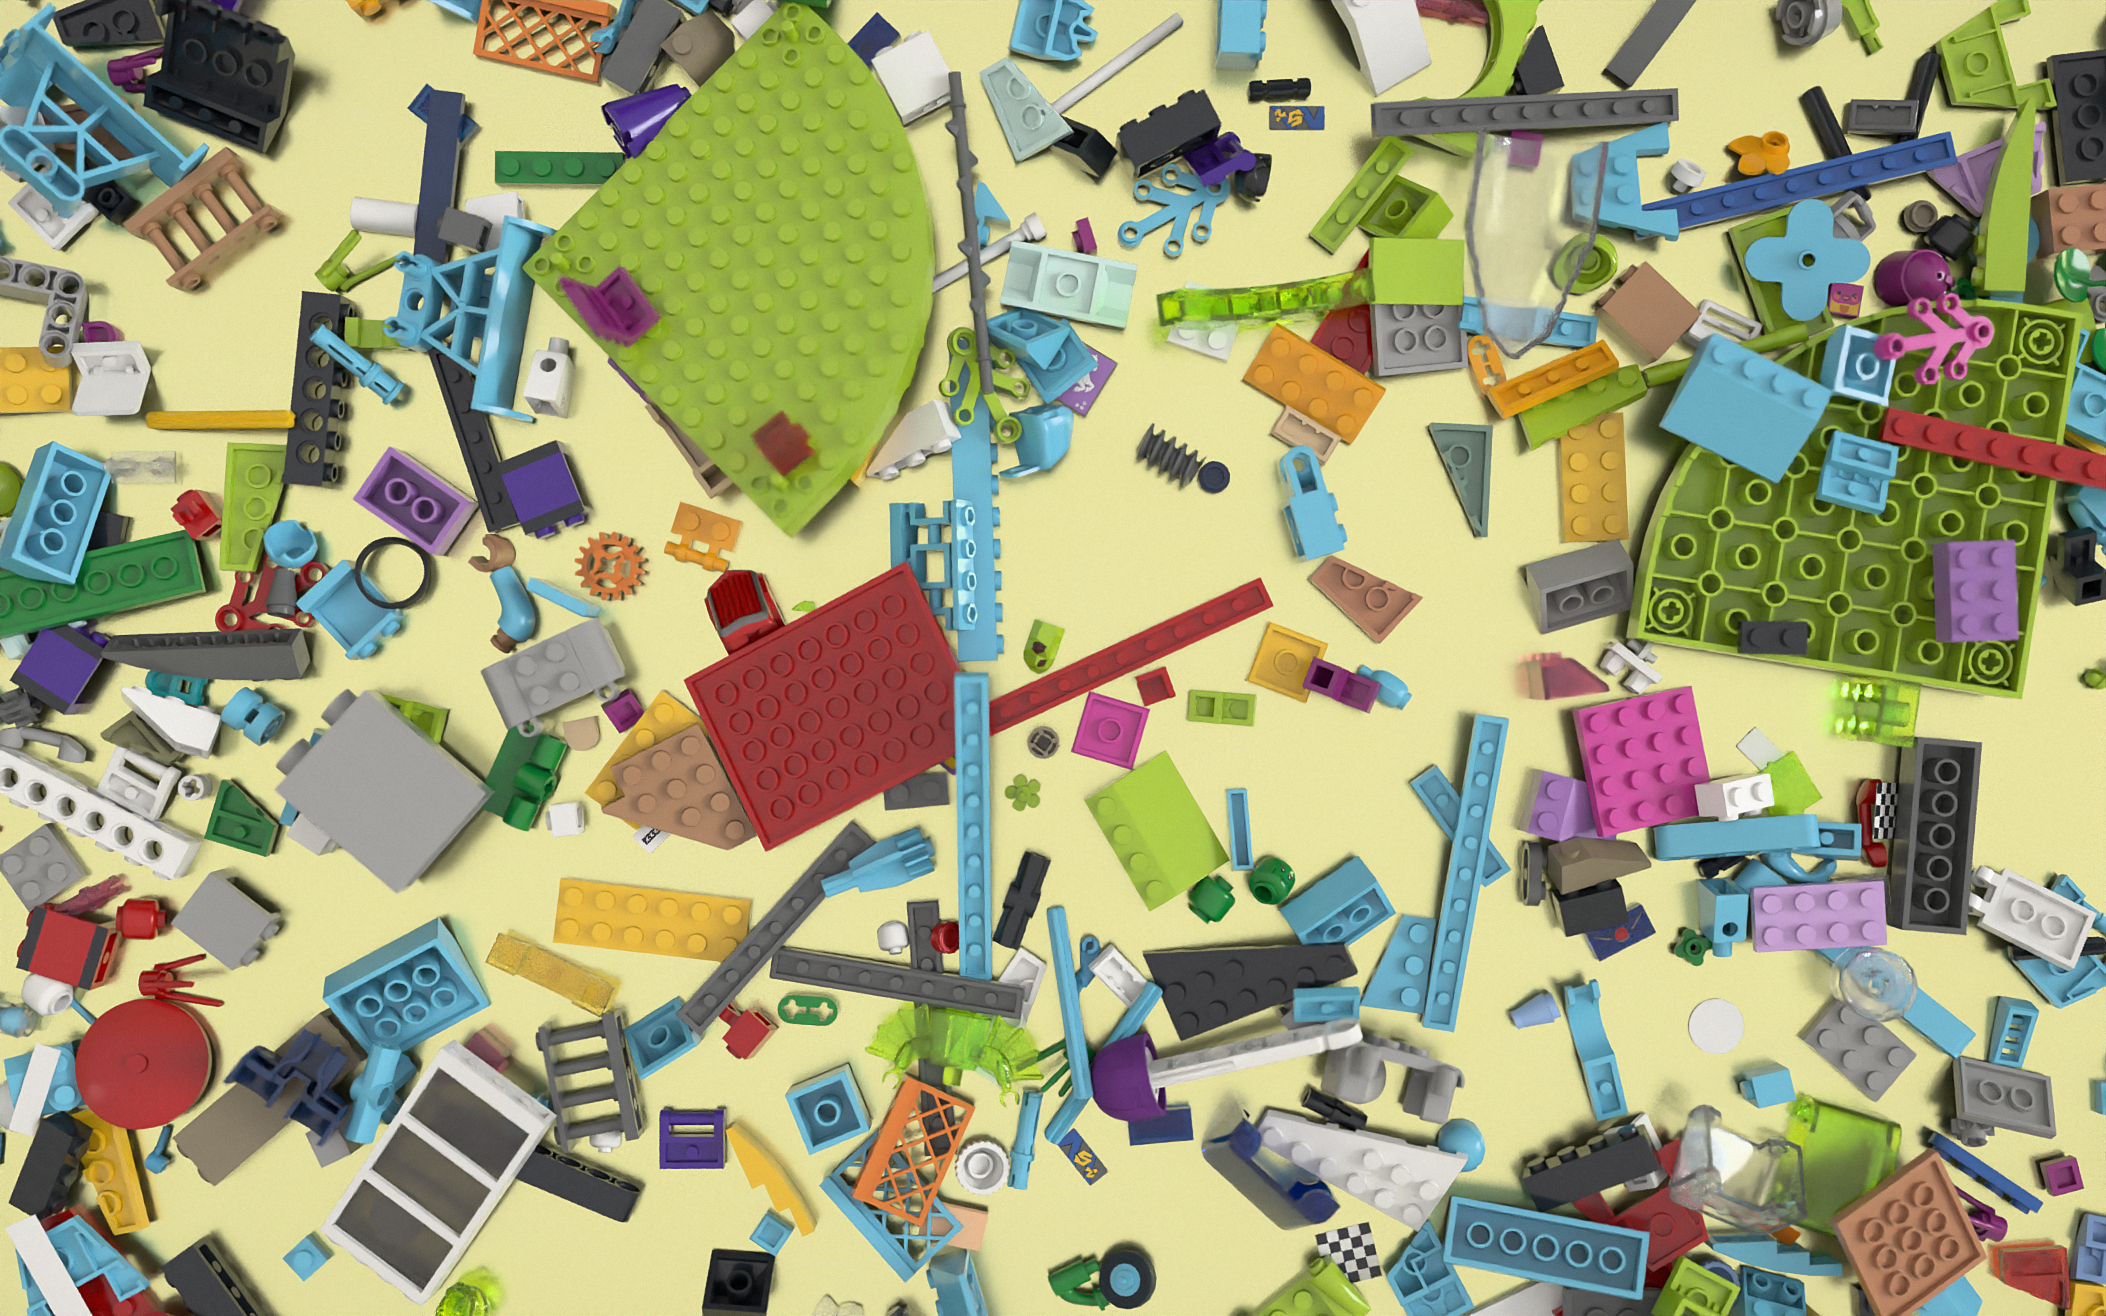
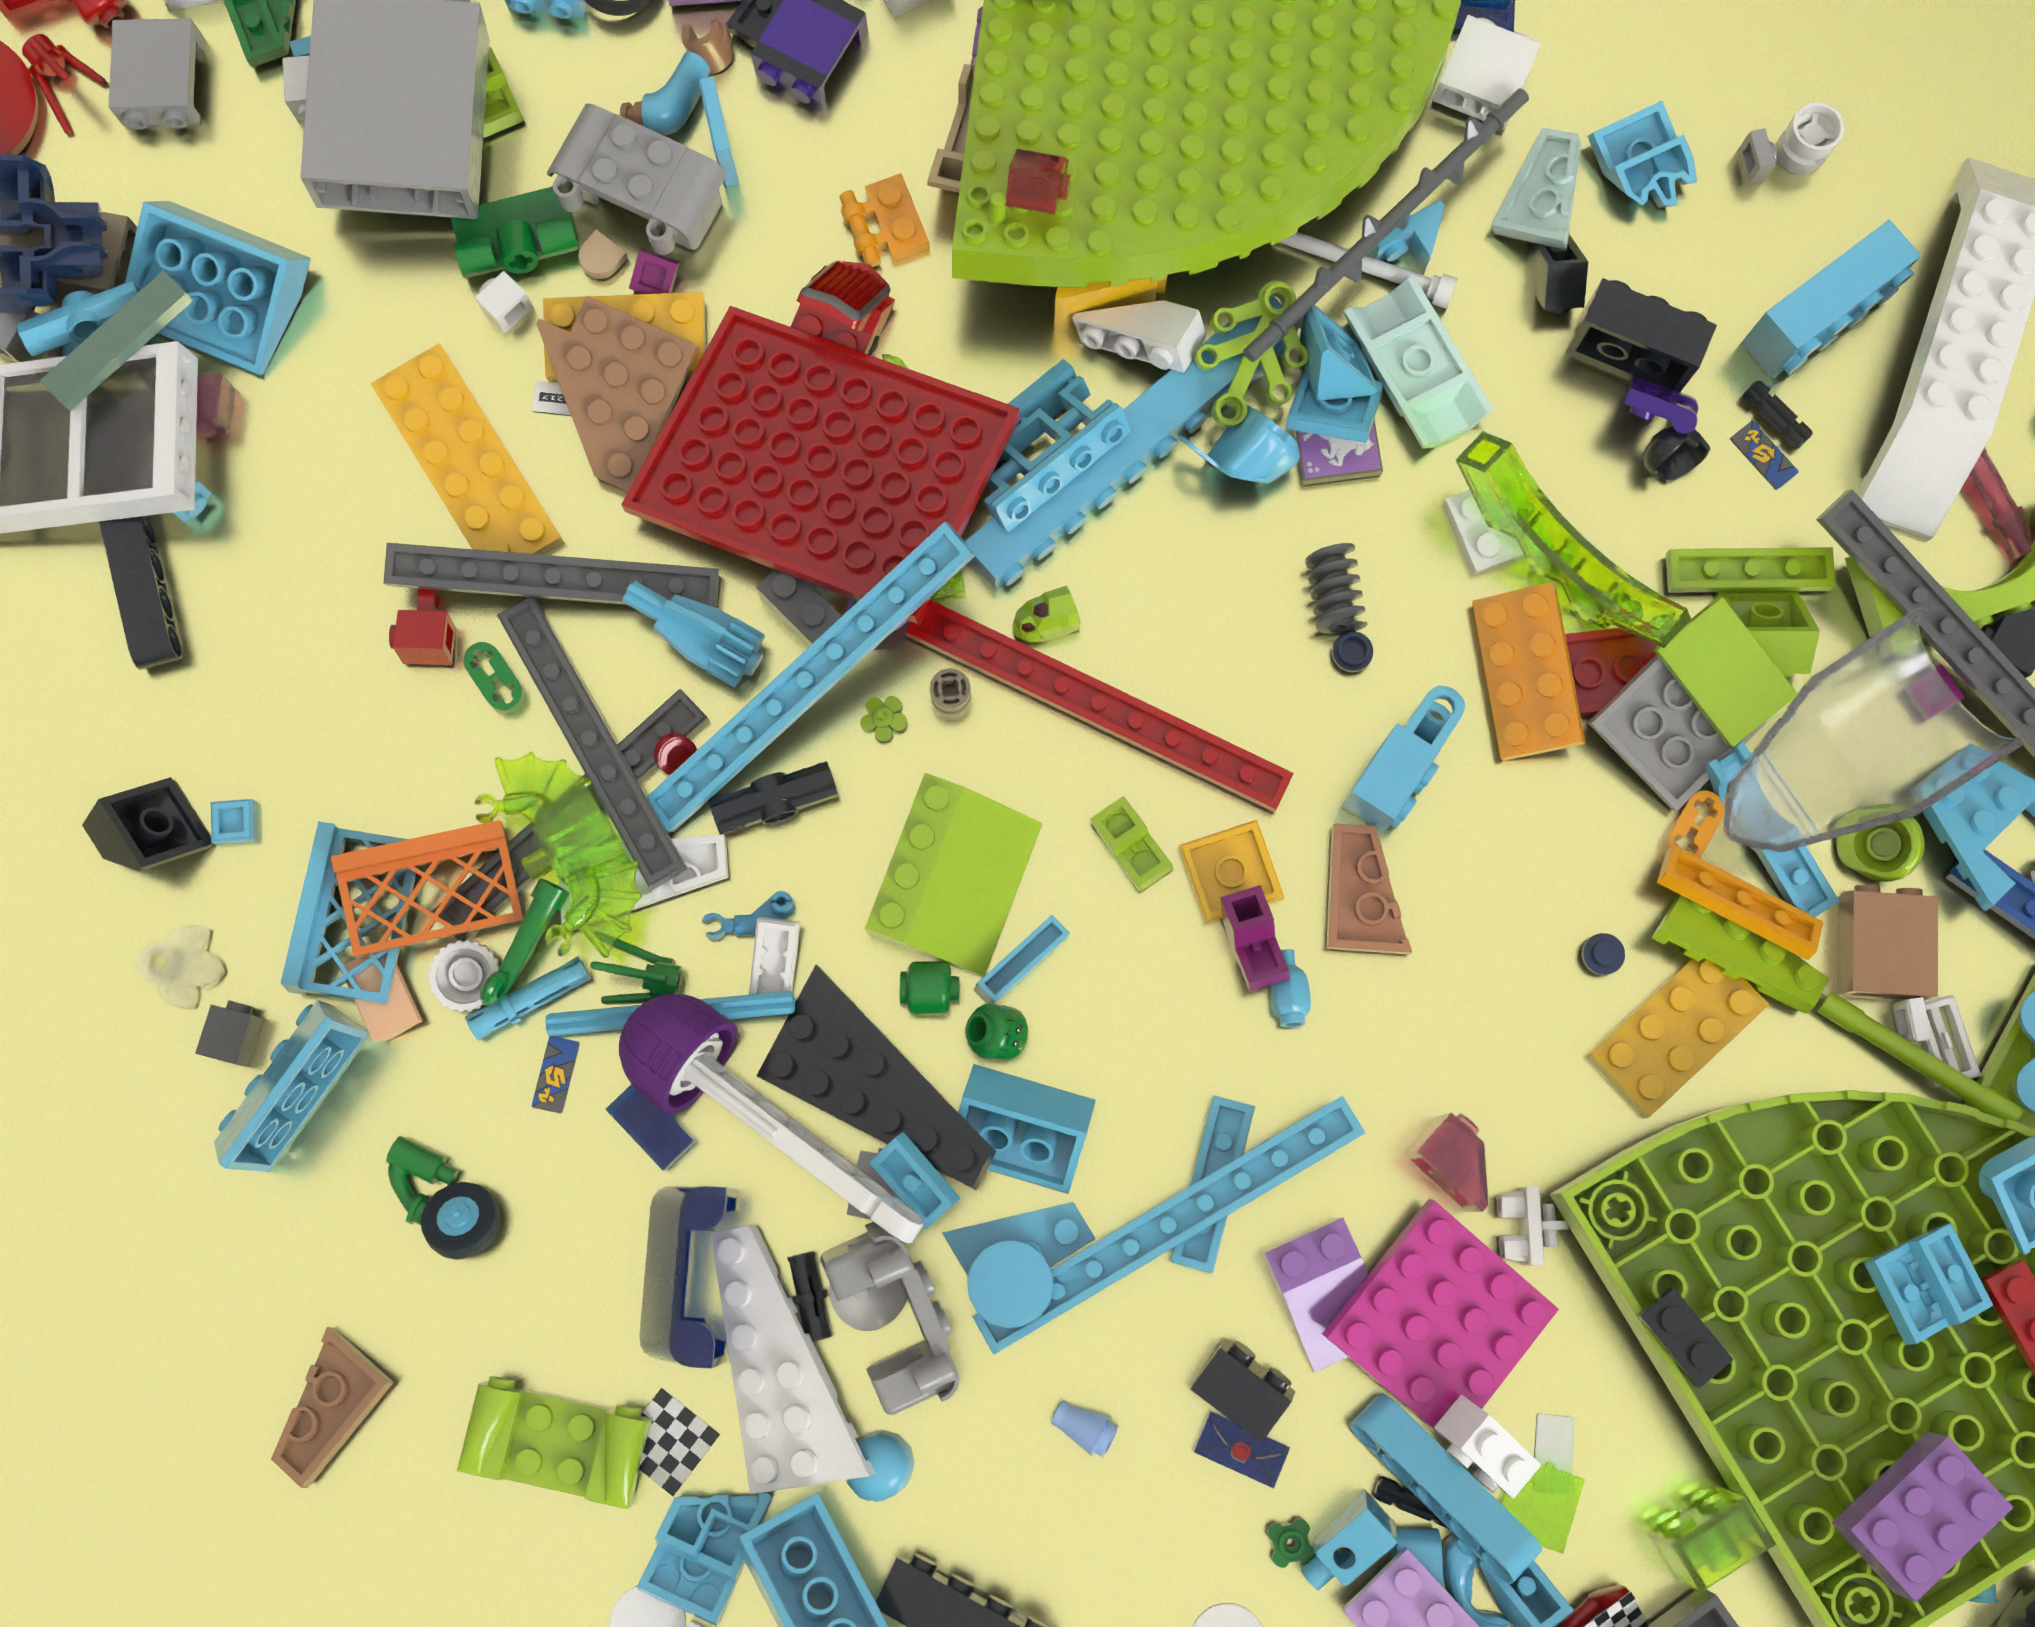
camera: 55 degrees right, 10 degrees down
clear yellow slope [485,933,615,1017] -> none
dark grey fence [535,1007,644,1154] -> none
orange gear [574,532,646,601] -> none
white piece [589,1130,622,1153] -> none
medium azure slope [624,997,704,1080] -> none
dark purple plate [659,1109,726,1169] -> none
yellow slope [725,1121,817,1237] -> none
medium azure brick [785,1064,872,1155] -> none
white piece [877,921,909,955] -> none
medium azure axle [1046,907,1093,1100] -> none
white piece [1051,12,1184,114] -> none
magenta plate [1071,217,1097,255] -> none
dark pink tile [1071,691,1150,770] -> none
medium azure plant [1117,164,1230,257] -> none
red panel [1134,666,1176,707] -> none
tan plate [1270,405,1342,465] -> none
sand green wing [1429,422,1493,538] -> none
dark grey plate [1522,842,1547,906] -> none
light grey slope [1526,539,1633,635] -> none
dark tan slope [1548,837,1652,895] -> none
medium azure piece [1564,979,1628,1121] -> none
medium azure slope [1659,333,1833,484] -> none
none -> sand green tile [40,270,194,411]
none -> green plant [480,878,570,1006]
none -> medium azure tile [967,1240,1054,1328]
none -> dark blue plate [1582,933,1625,975]

